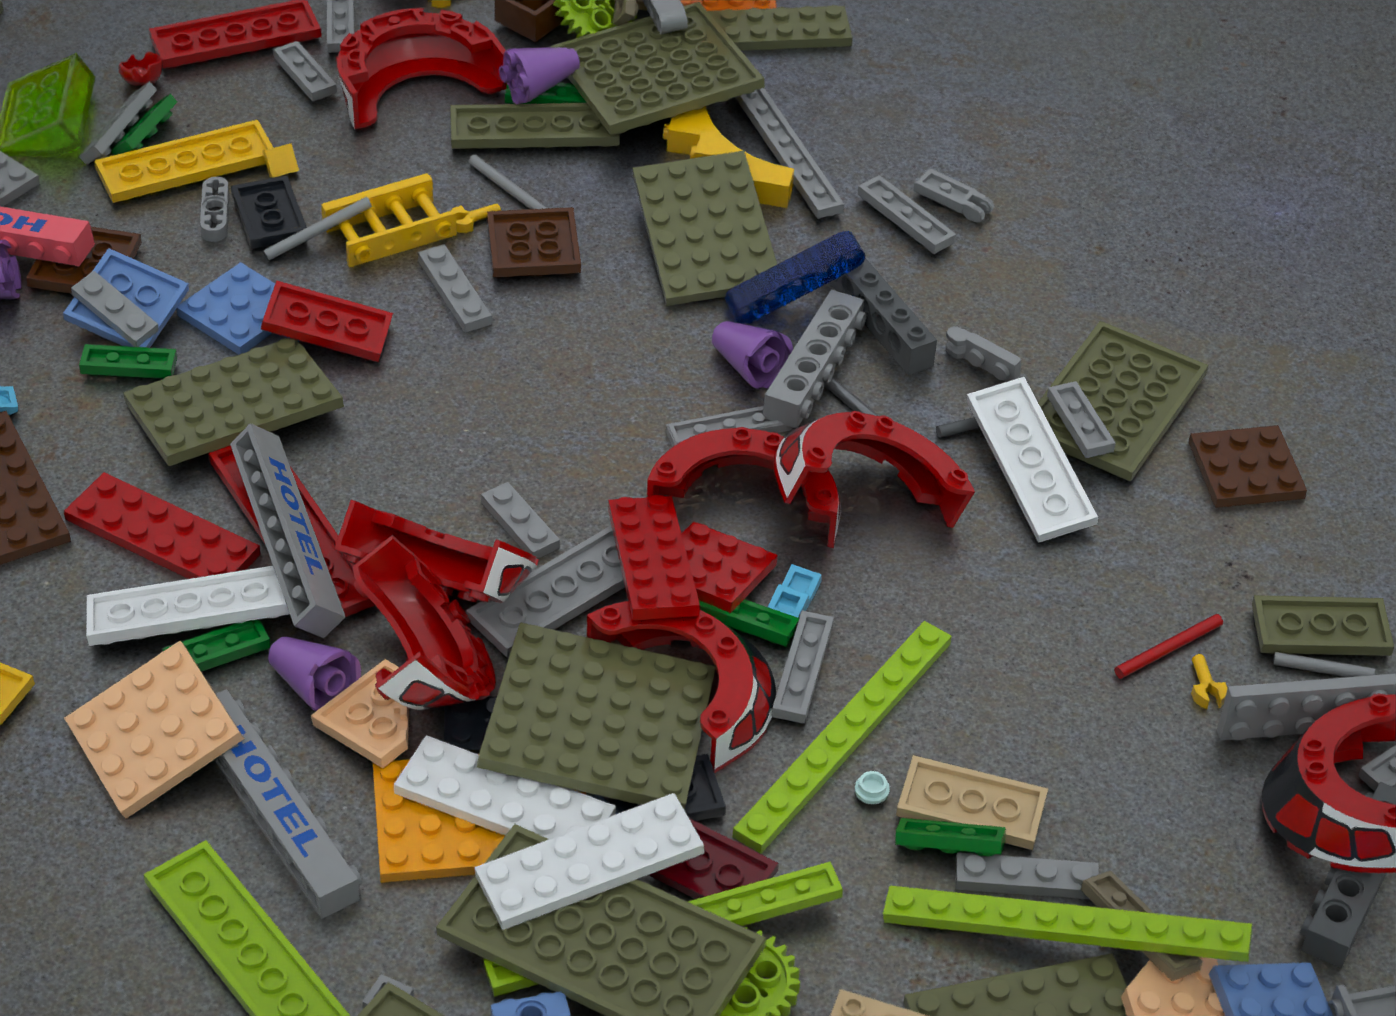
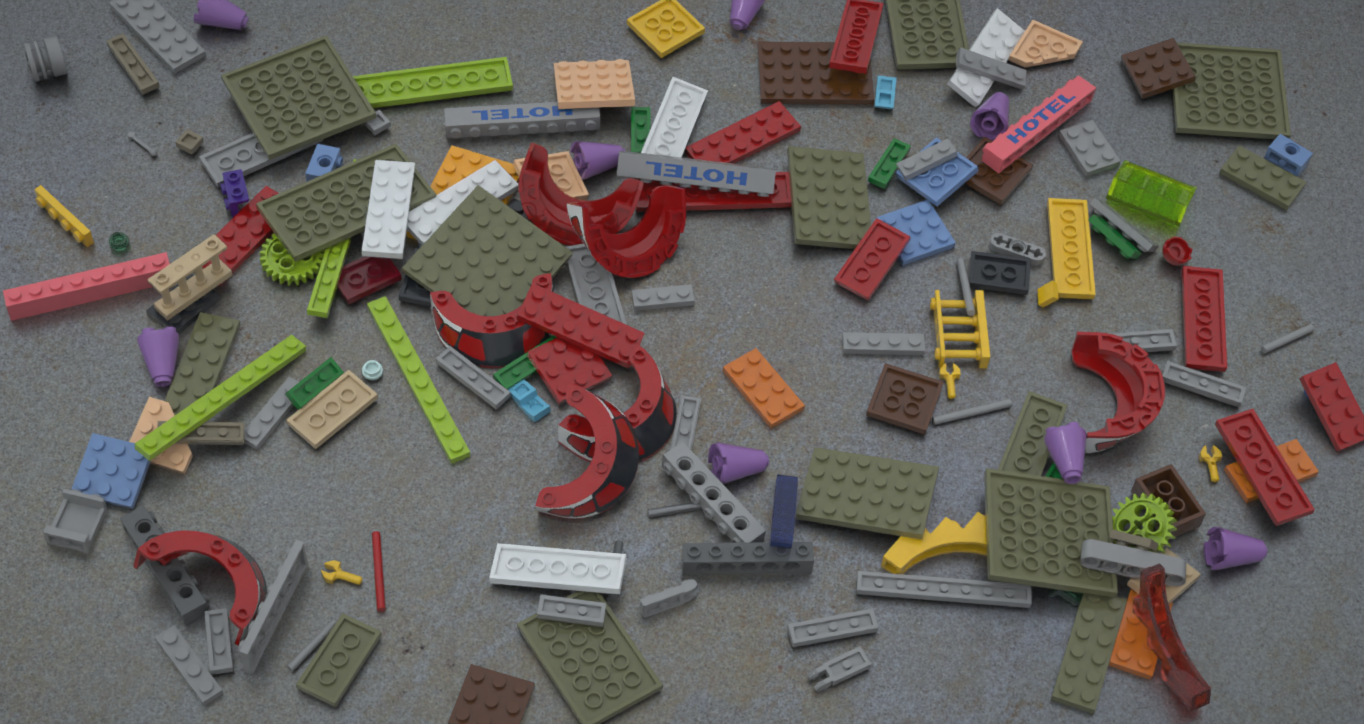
camera: 115 degrees right, 10 degrees up
none -> orange plate [723,348,805,429]

